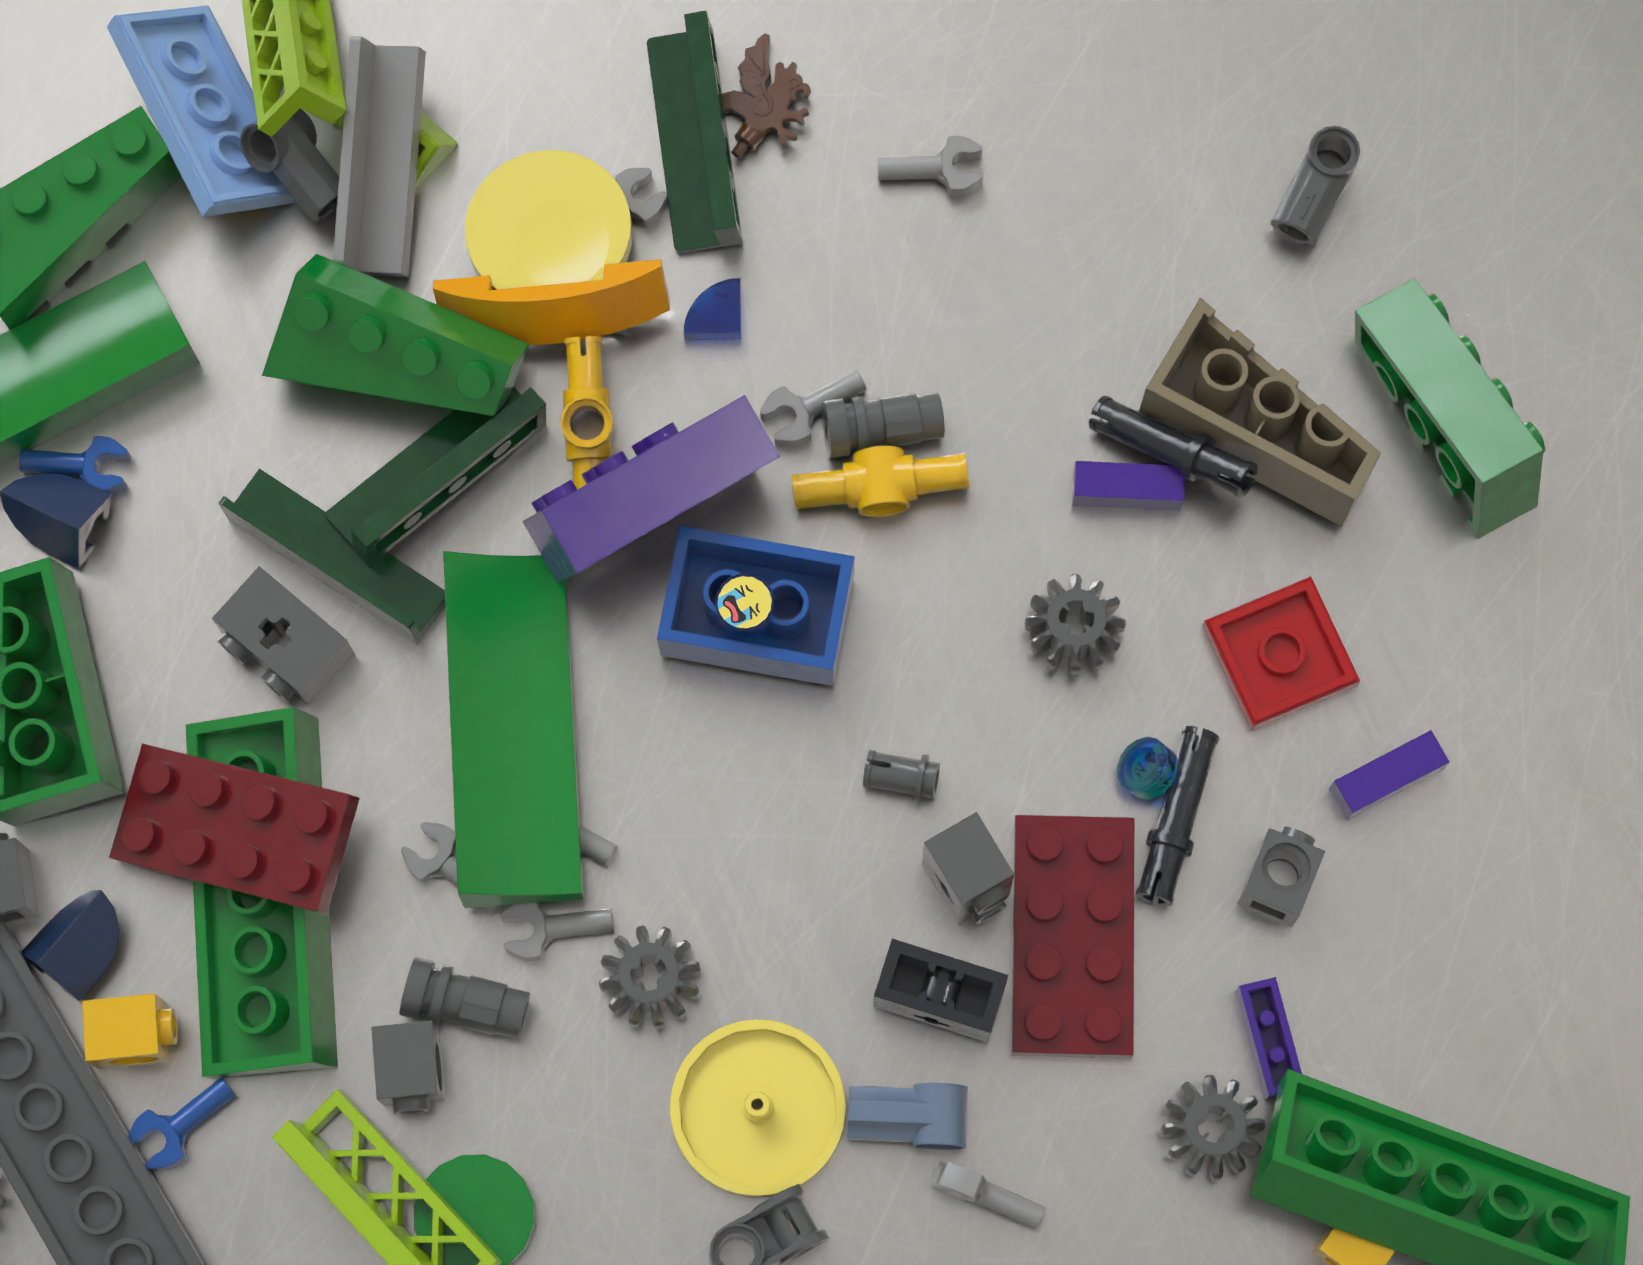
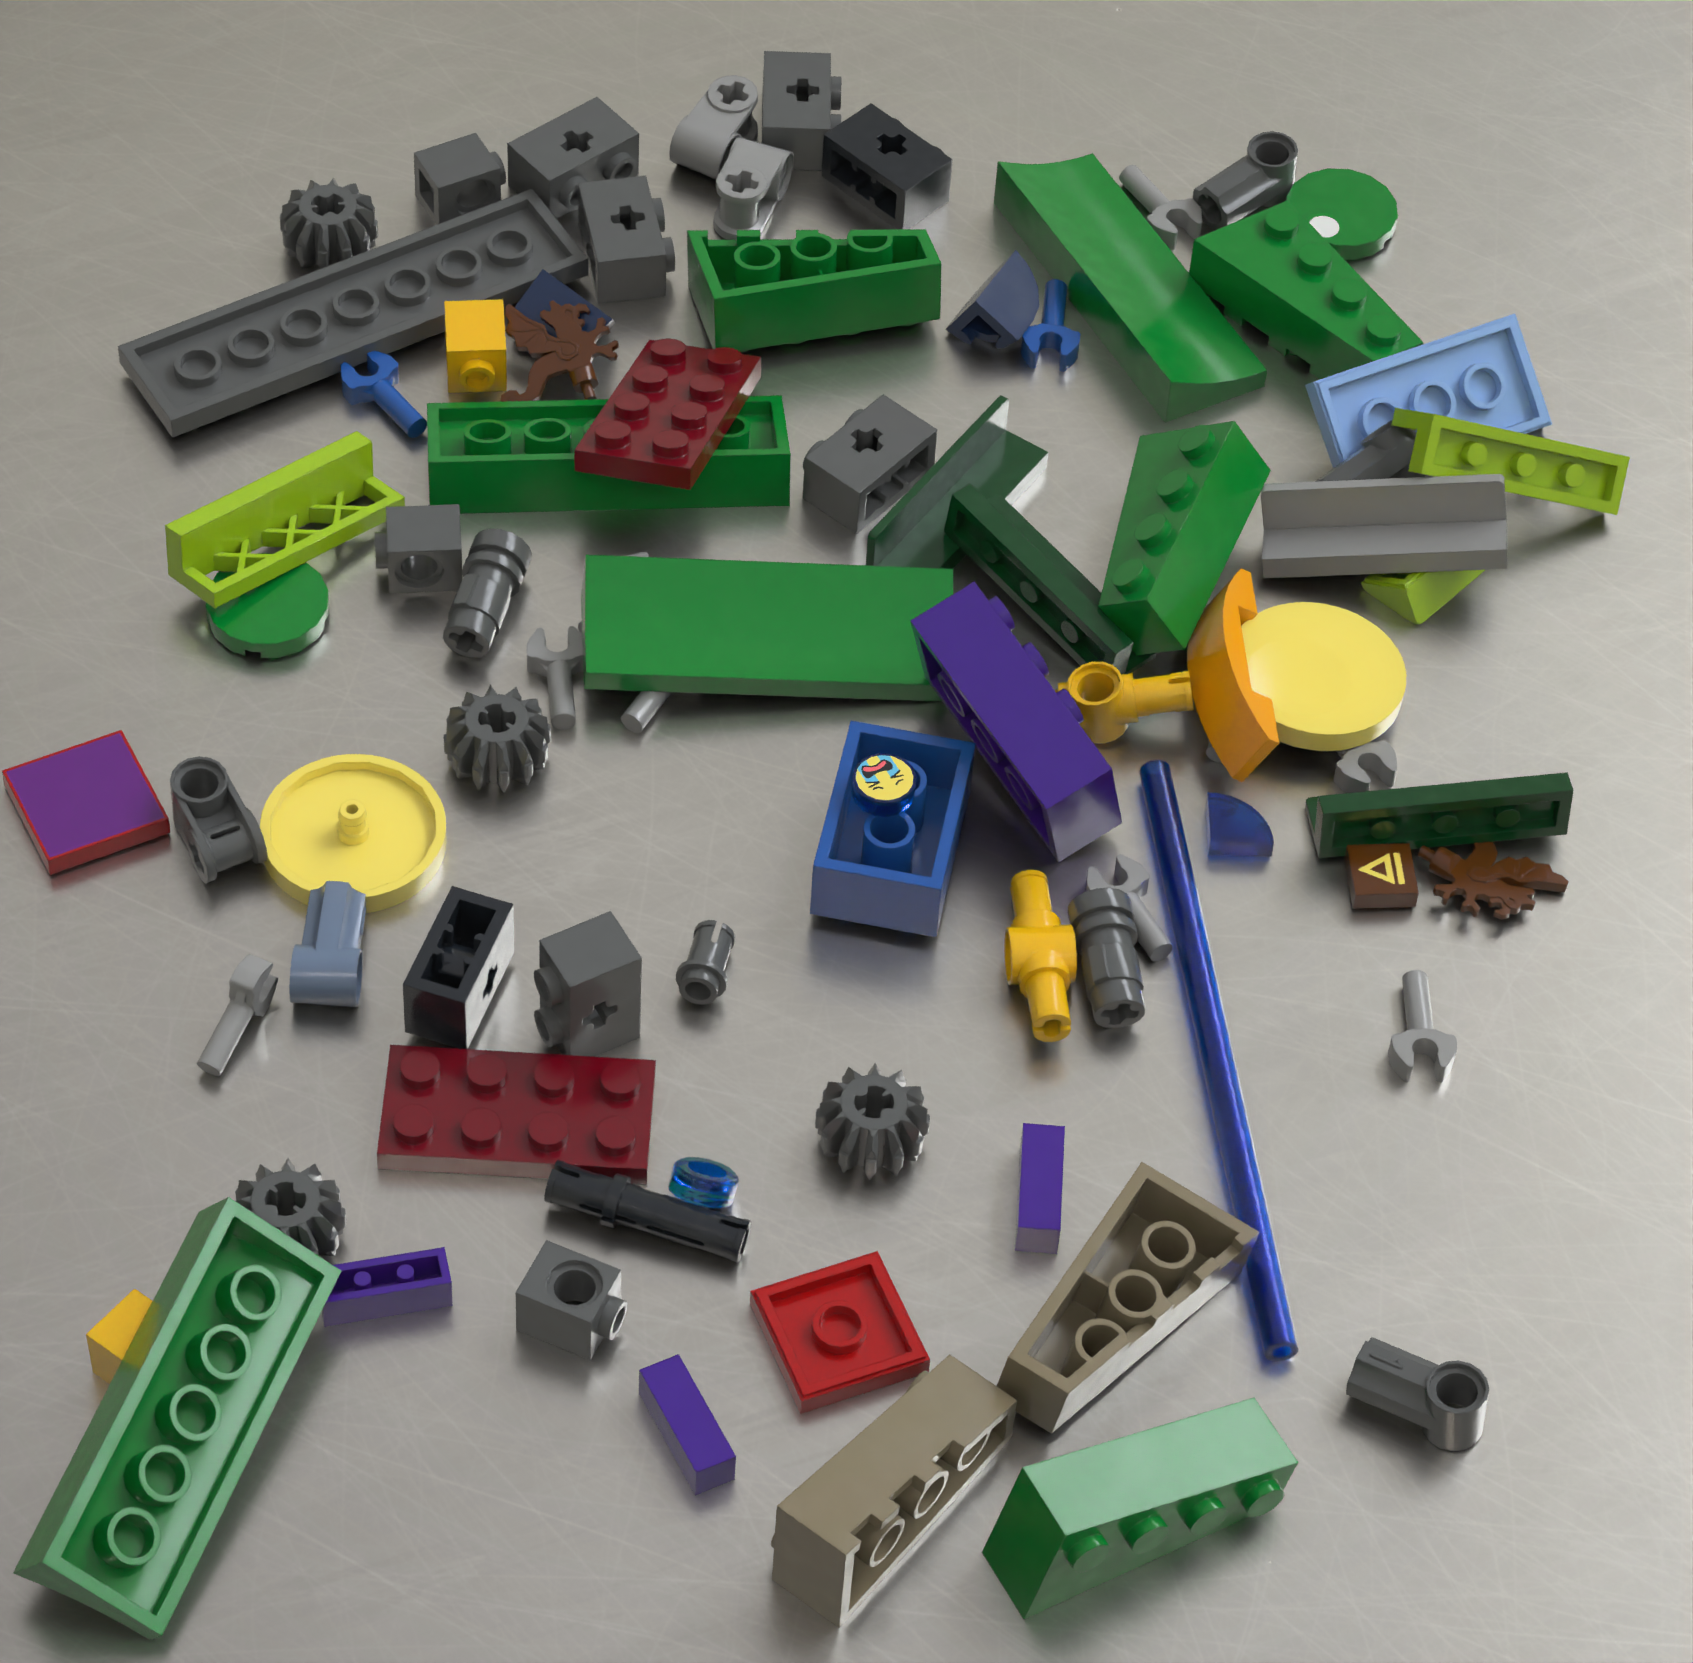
camera: 85 degrees right, 25 degrees down
black pin [1089,396,1258,498] -> none
none -> reddish brown piece [500,300,619,401]
none -> dark tan wedge [771,1354,1017,1628]
none -> clear blue piece [1139,760,1299,1361]
none -> reddish brown tile [1344,843,1419,909]

